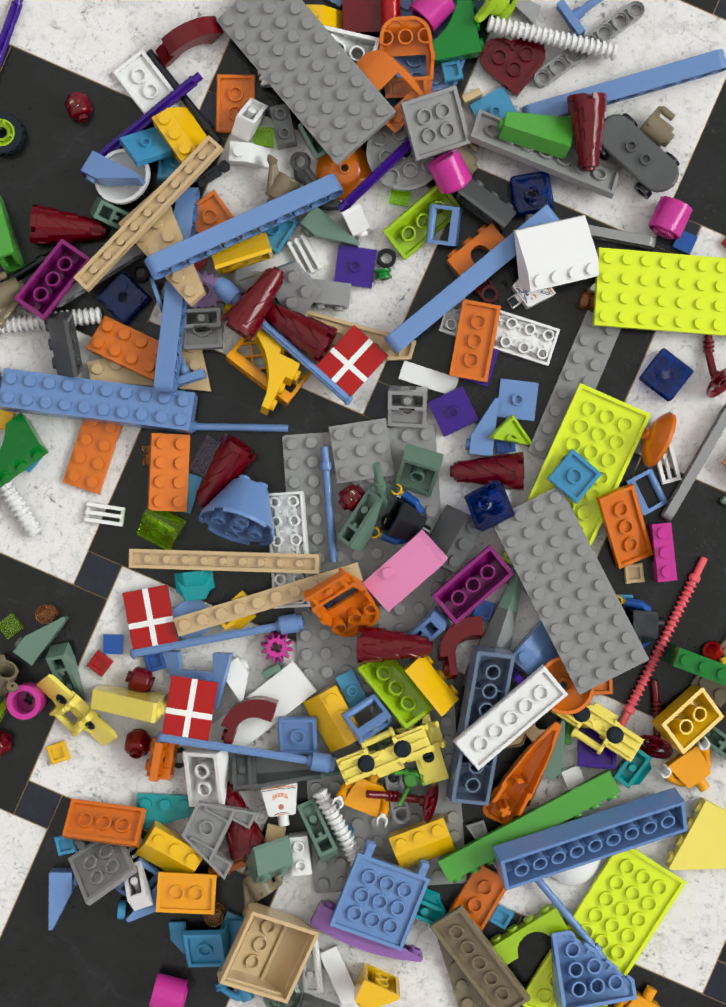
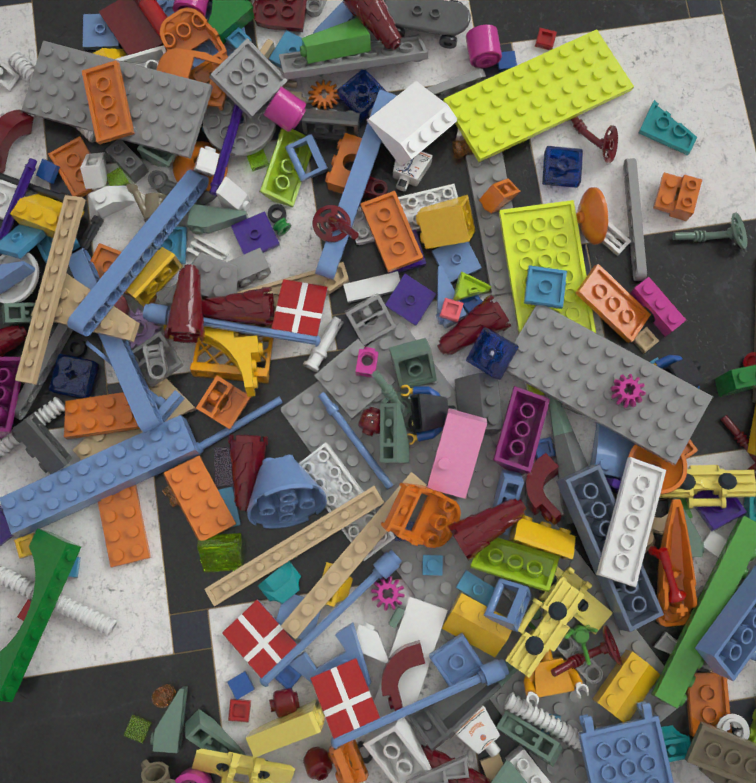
camera: 45 degrees left, 10 degrees down
white tile [84,502,126,527] -> none
dark azure tile [488,903,515,930] -> none
coral hose [619,556,708,727] -> none
medium blue tile [624,468,668,516] -> none
none -> blue tile [36,158,60,184]
none -> orange plate [82,60,134,144]
none -> light grey piece [143,341,168,380]
none -> white slope [193,146,219,177]
none -> orange brick [196,375,251,430]
none -> white pin [303,317,344,372]
none -> orange gear [308,79,340,110]
none -> dark red dish [312,205,359,242]
none -> dark pink brick [355,347,379,378]
none -> yellow slope [416,195,476,249]
none -> dark azure plate [422,555,443,576]
none -> coral tile [439,298,464,323]
none -> orange slope [479,178,521,214]
none -> dark pink gear [610,374,646,408]
none -> red piece [648,546,686,603]
none -> white gear [716,714,750,740]

